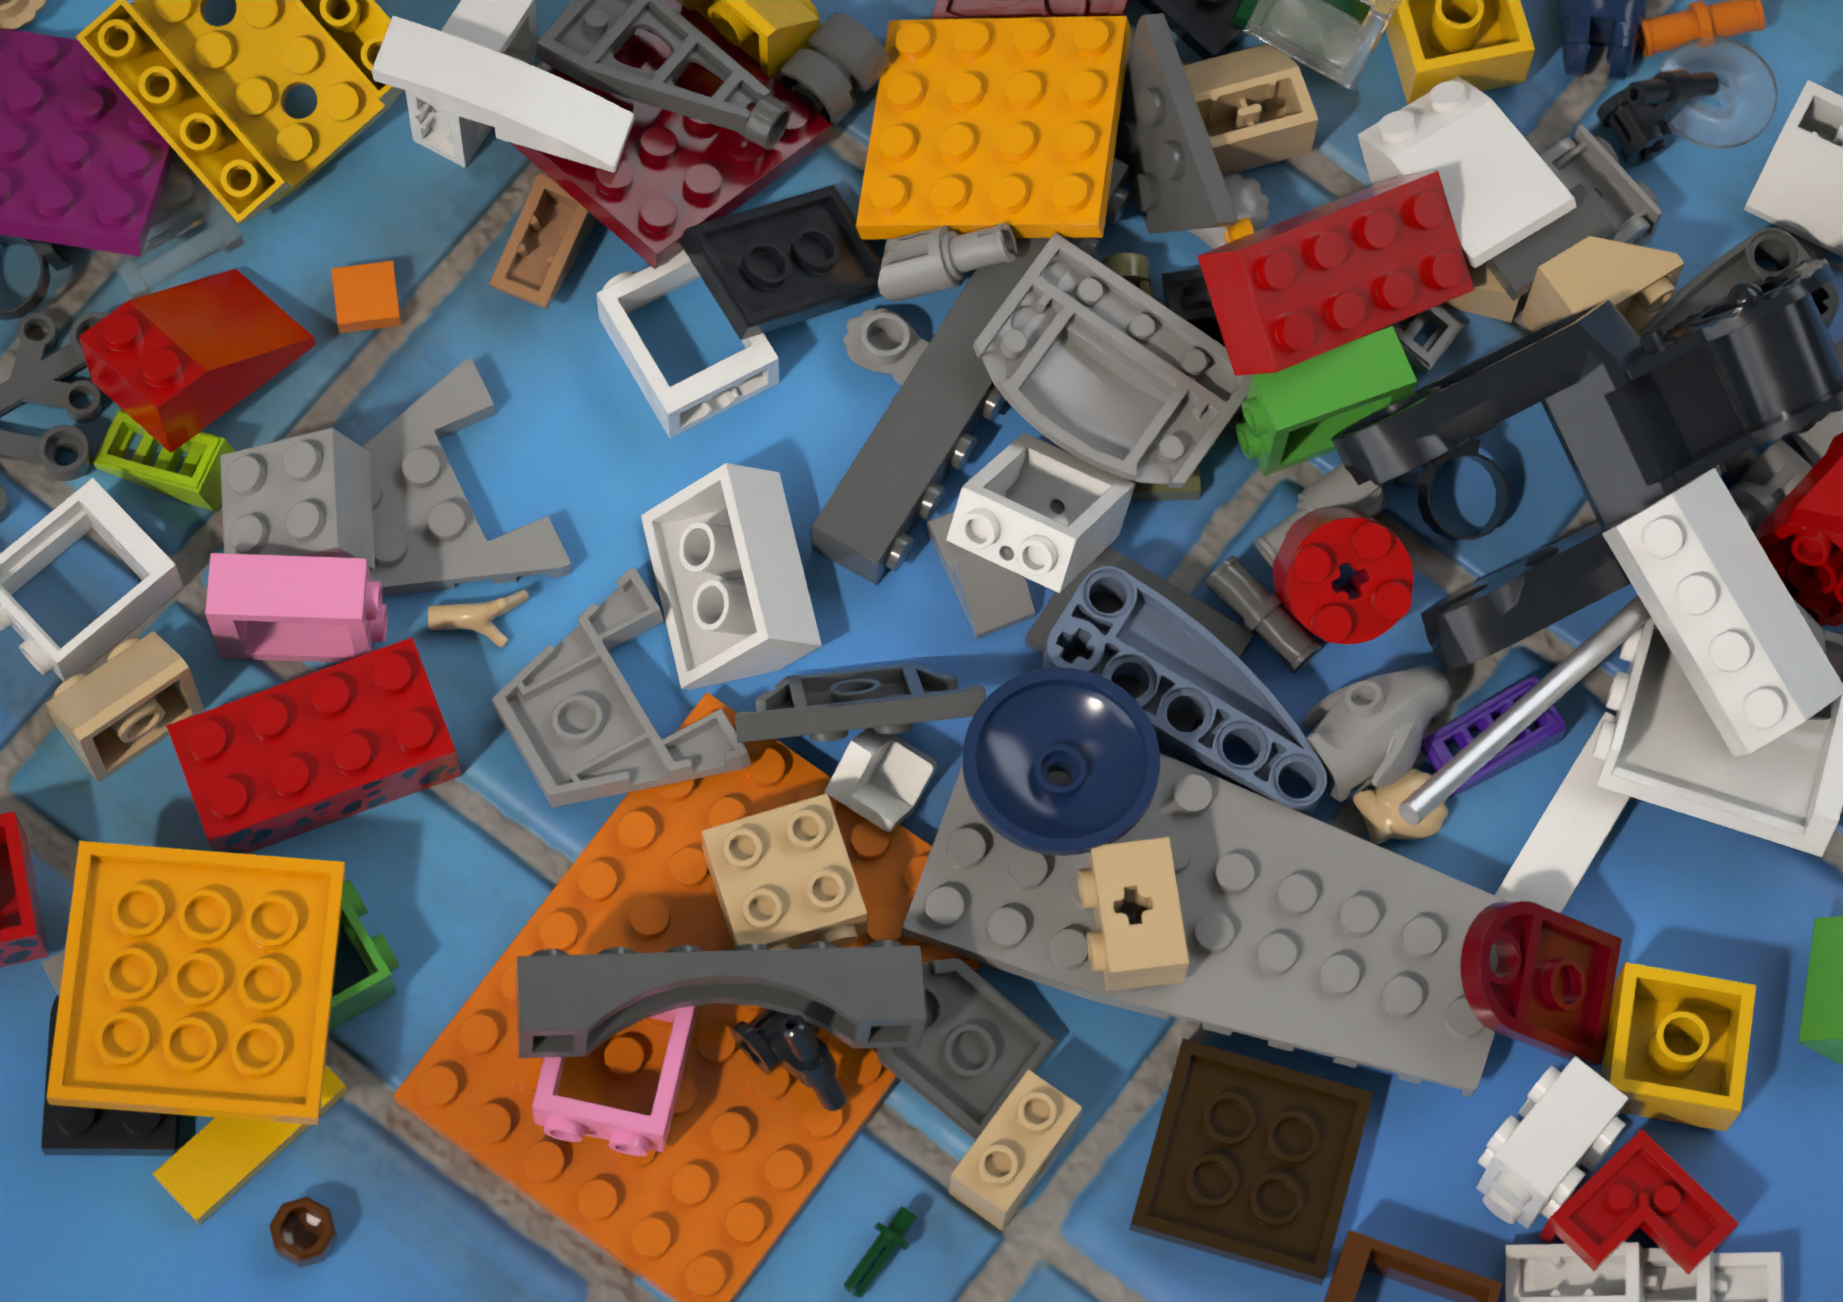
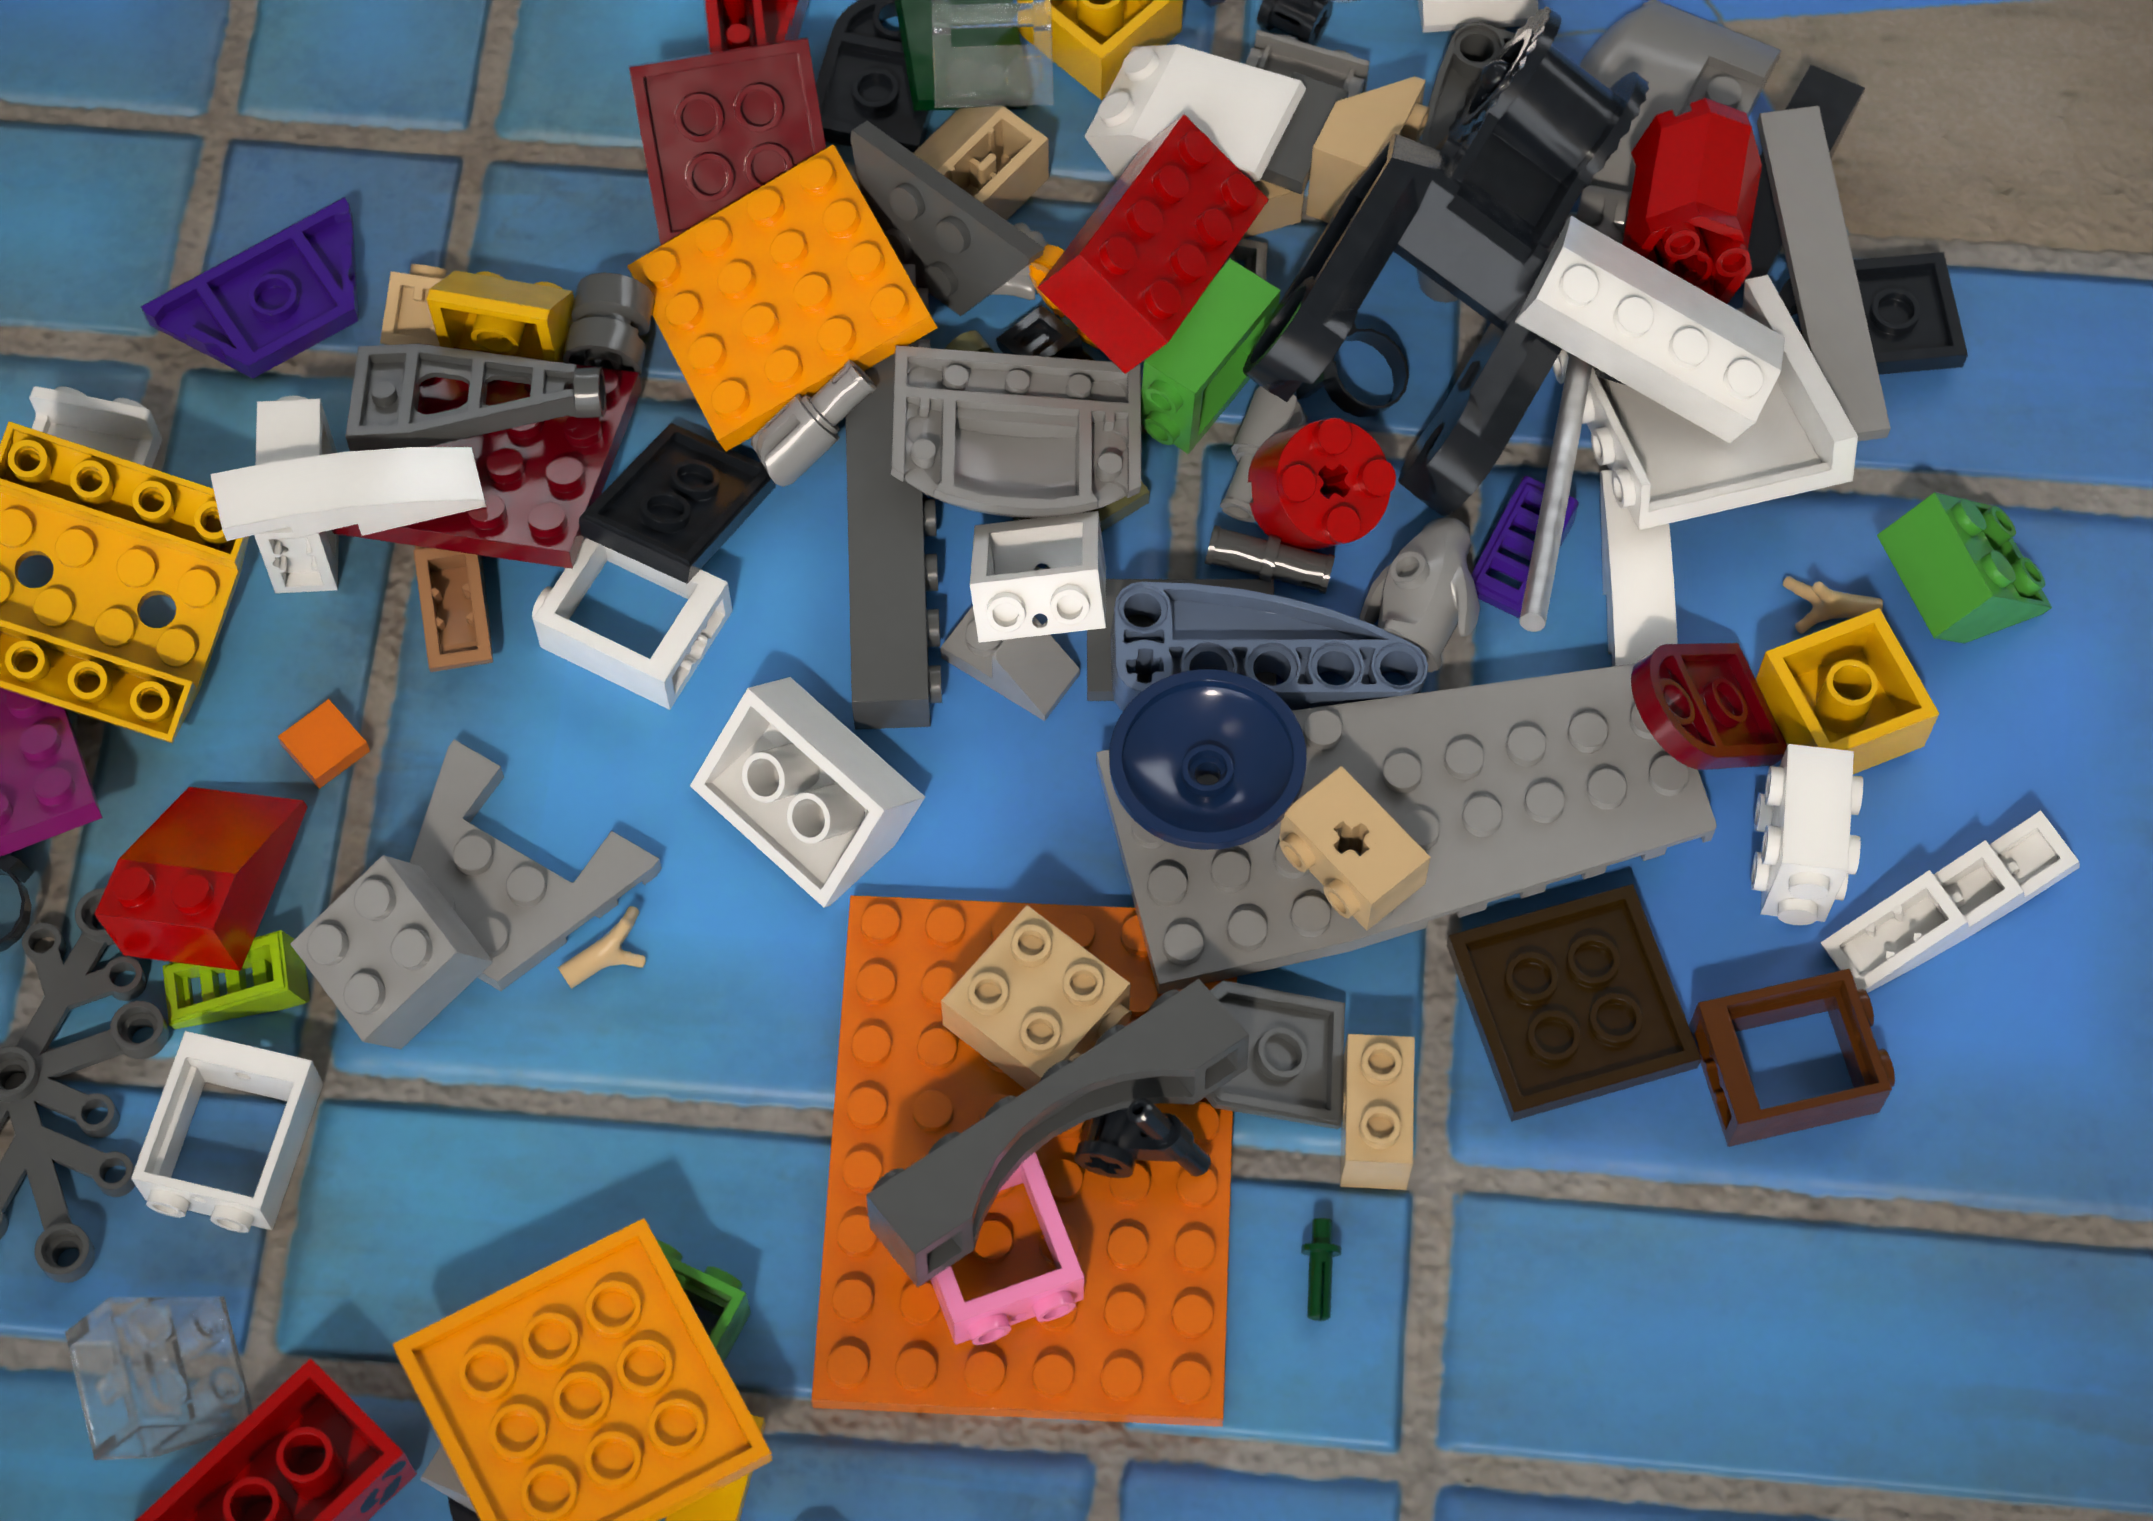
camera: 30 degrees left, 5 degrees down
tan slope [45,631,205,783] -> none
clear plate [101,158,244,299] -> none
red brick [166,637,461,854] -> none
bright pink window [205,553,388,663] -> none
light grey wing [492,567,751,808] -> none
dark grey wing [735,662,986,743] -> none
white panel [824,728,937,832] -> none
light grey animal [843,308,930,386] -> none
tan animal [1353,768,1448,845] -> none
red panel [1539,1129,1739,1275] -> none
none -> tan bar [1783,576,1883,634]

